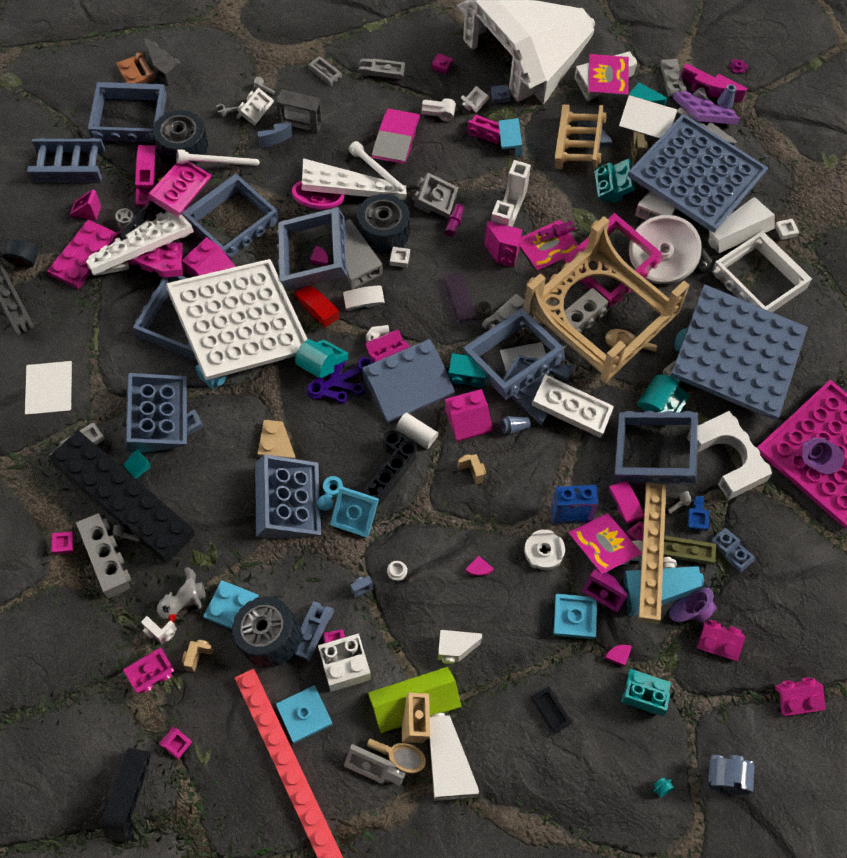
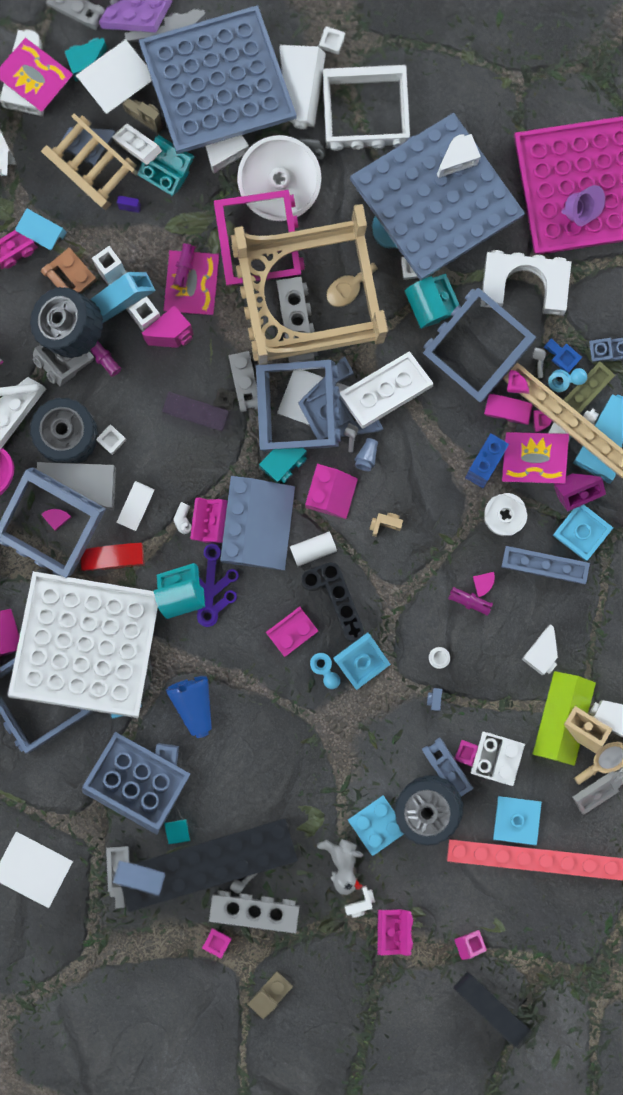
camera: 50 degrees left, 20 degrees up
tan bracket [182,640,214,673] -> none
sand blue slope [255,454,321,539] -> none
tan wing [258,420,295,459] -> none
none -> black wheel [30,287,103,358]
none -> nougat plate [41,248,97,294]
none -> medium azure slope [90,272,156,323]
none -> white plate [112,124,162,165]
none -> sand blue slope [113,861,165,895]
none -> dark purple tile [117,196,141,213]
none -> blue cone [166,676,212,738]
none -> dark tan slope [247,971,293,1019]
none -> dark pink plate [266,607,319,657]
none -> light grey hand [343,423,359,452]
none -> white slope [437,134,481,178]
none -> magenta pin [448,586,493,616]
none -> sand blue plate [501,546,590,585]
none -> dark pink tile [507,370,529,394]
none -> medium azure plate [548,368,587,392]

